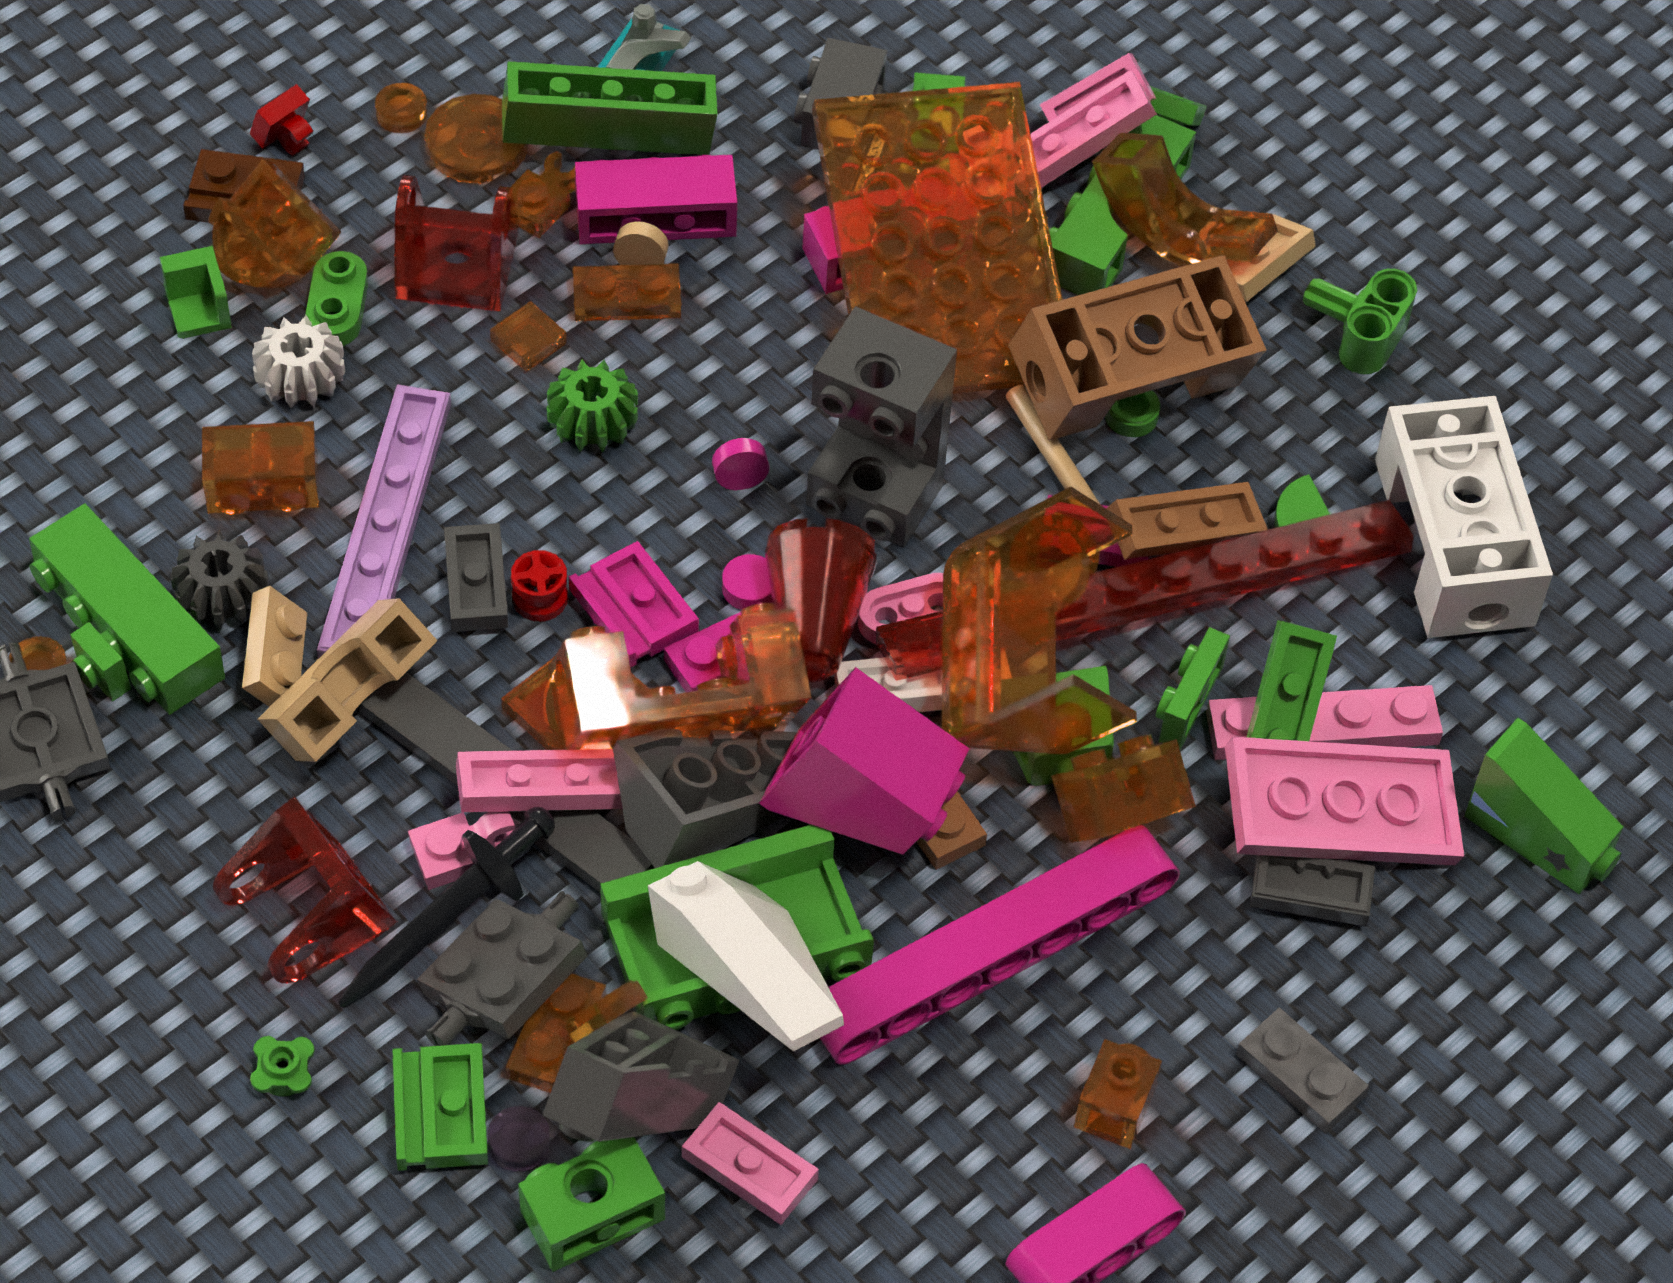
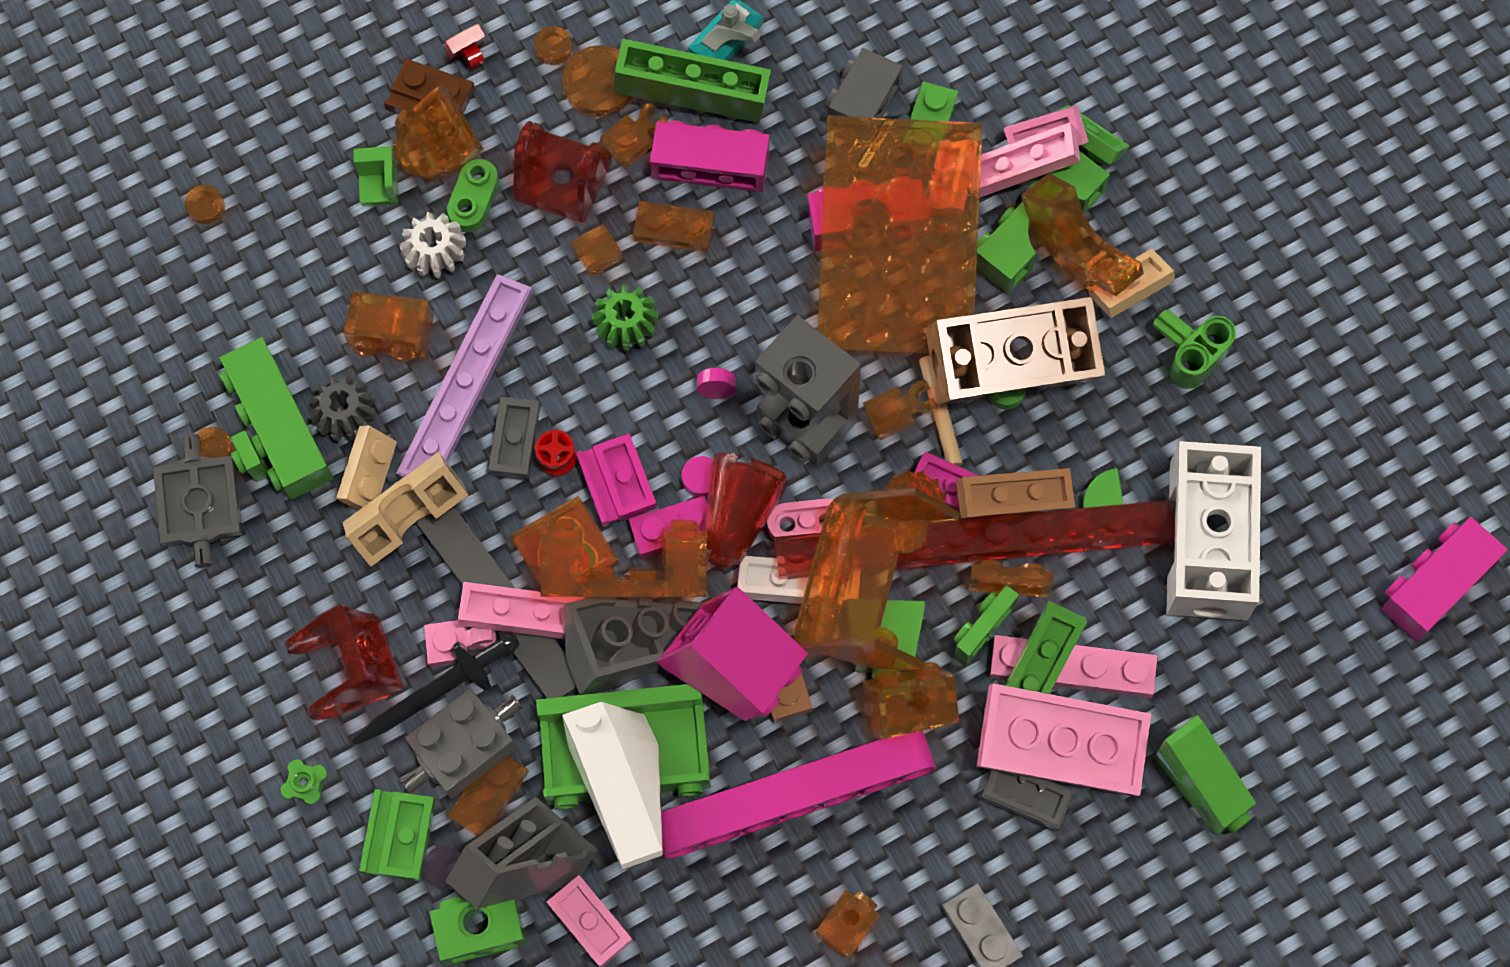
camera: 20 degrees right, 15 degrees up
clear orange tile [564,980,648,1043] -> none
tan tile [613,222,669,274] -> none
none -> clear orange plate [863,380,938,440]
none -> clear orange plate [968,560,1053,598]

